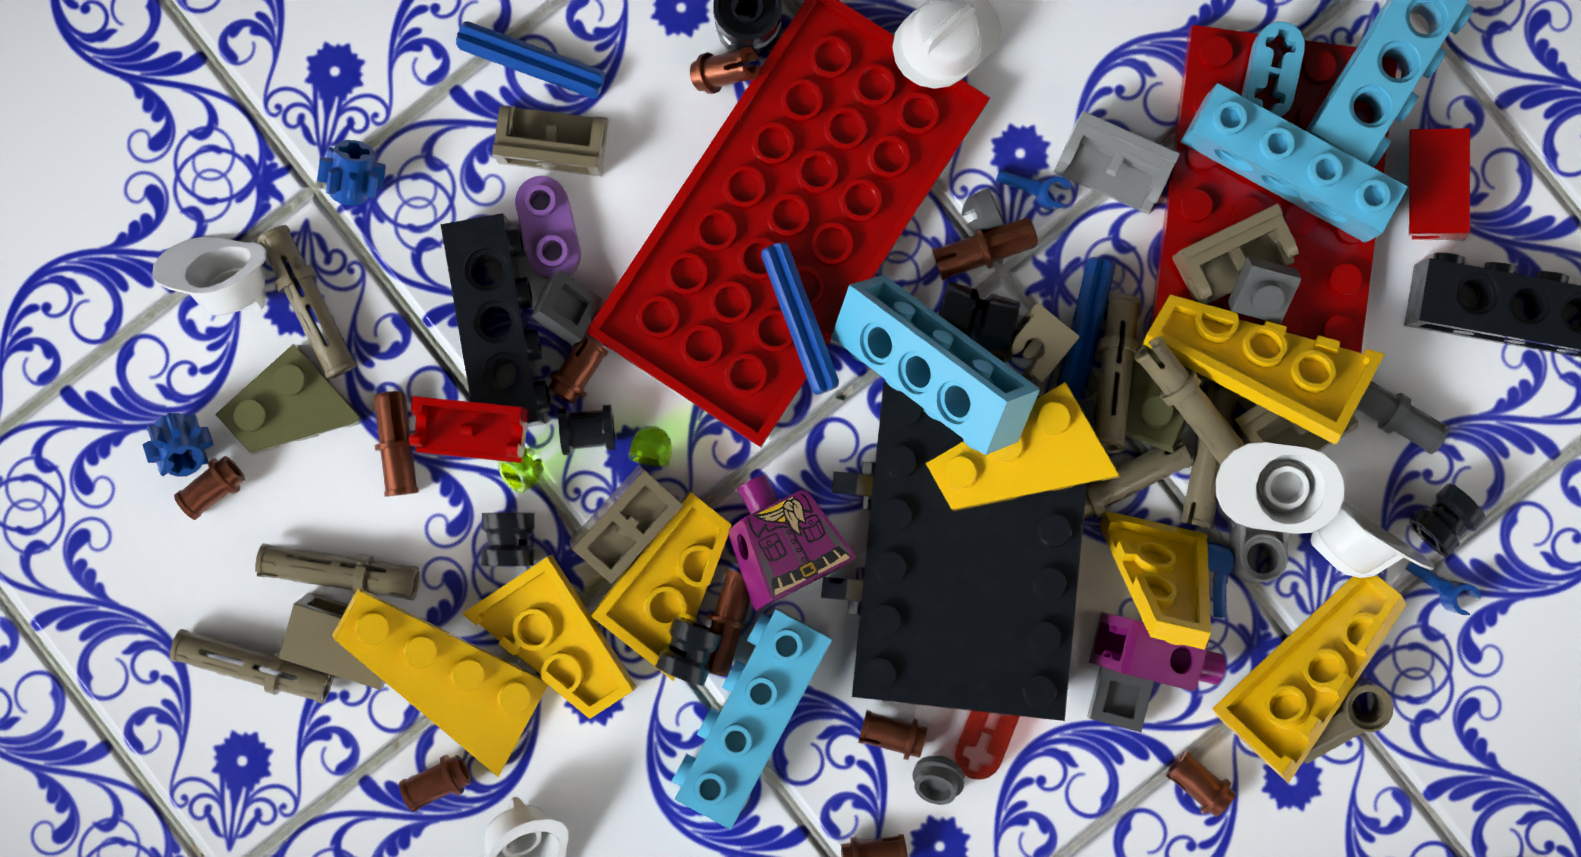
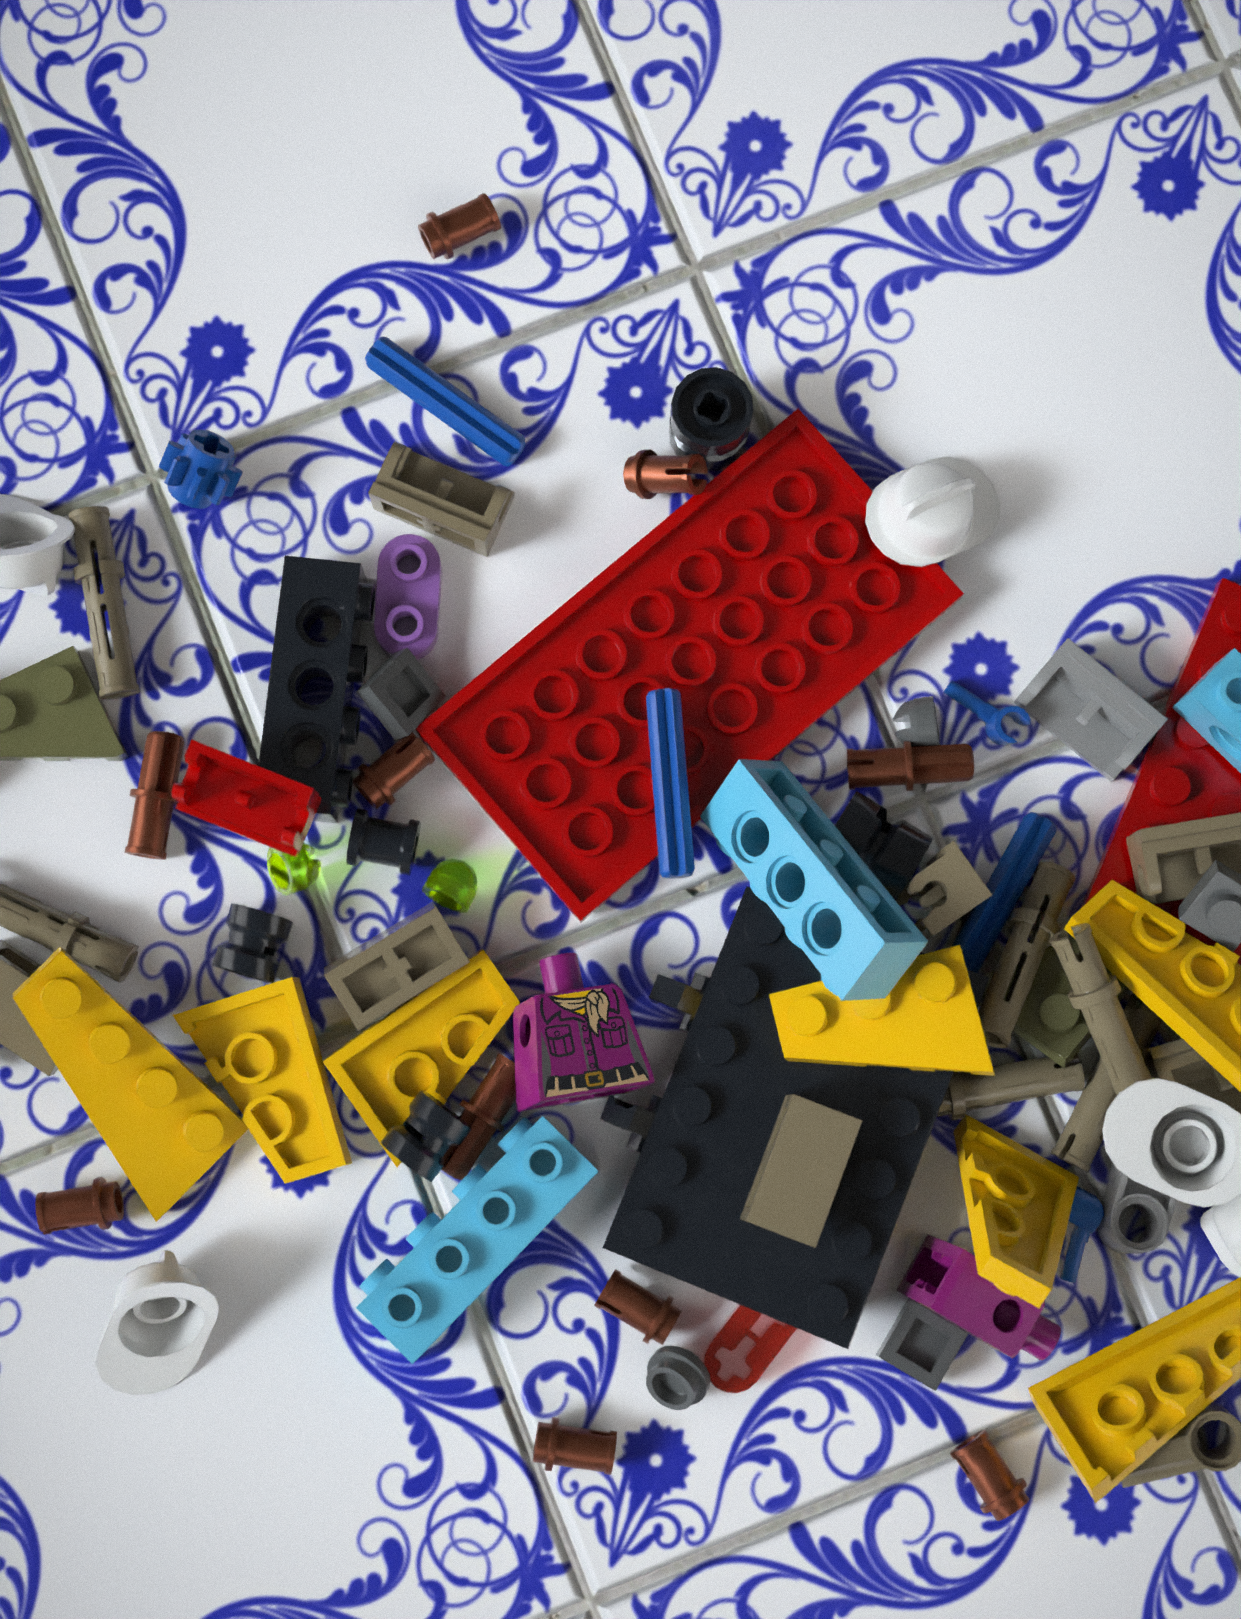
camera: 10 degrees right, 5 degrees down
none -> dark tan hinge [740,1094,862,1248]

